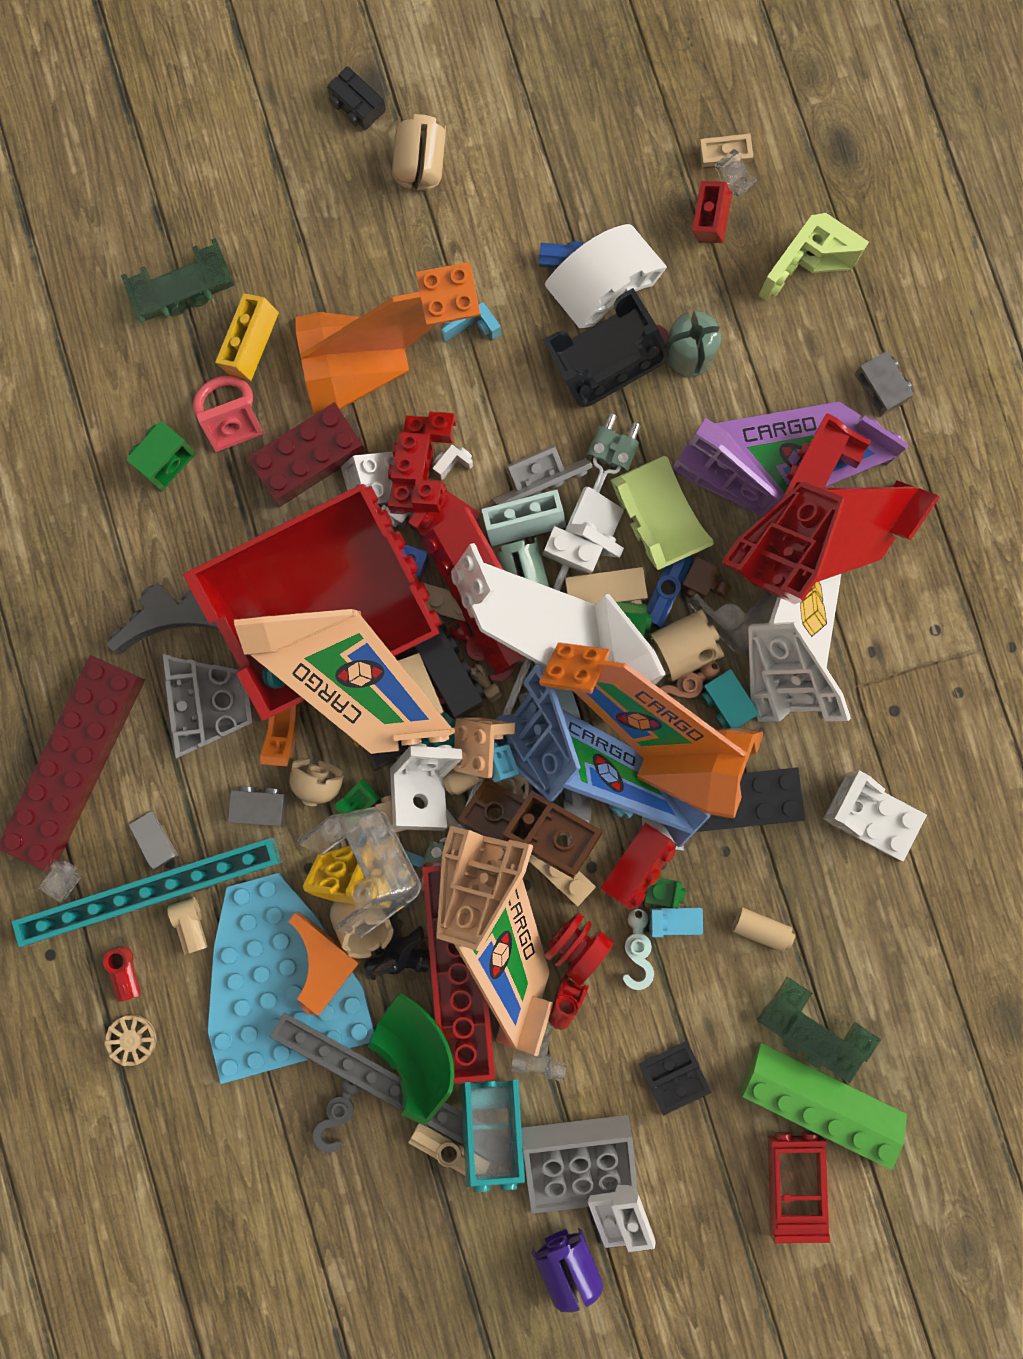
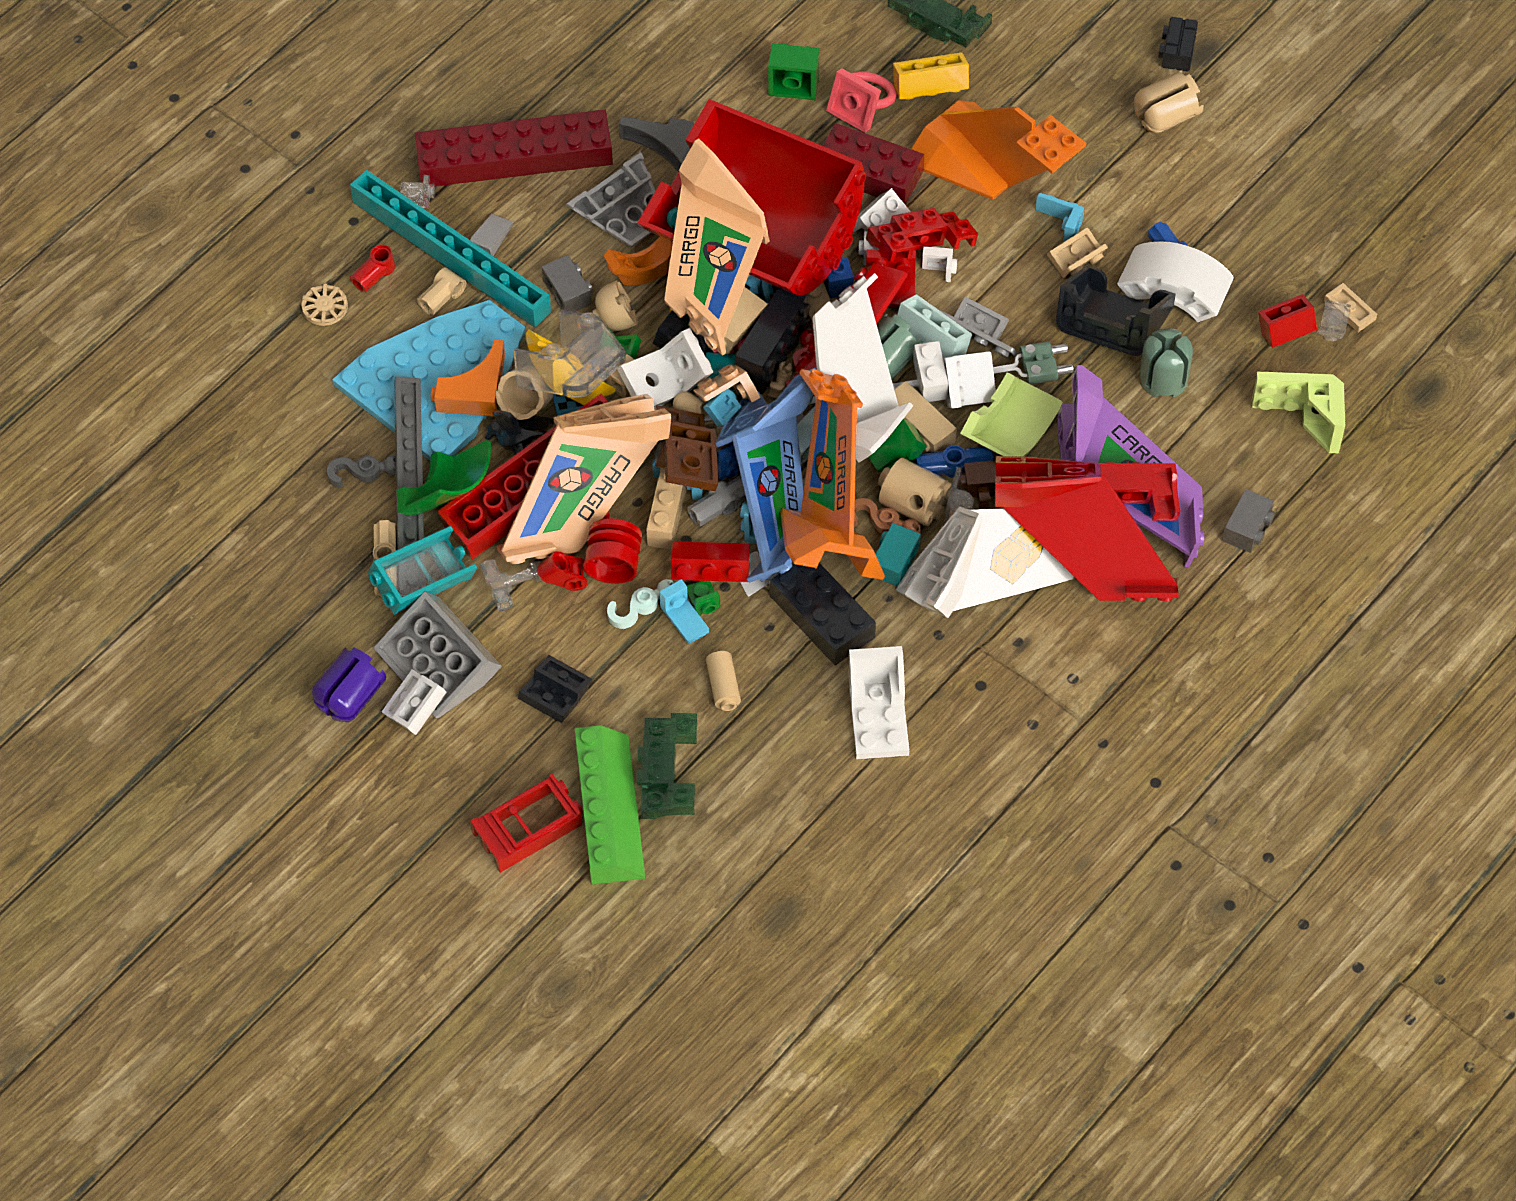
camera: 55 degrees right, 25 degrees down
none -> tan bracket [1047,227,1108,278]

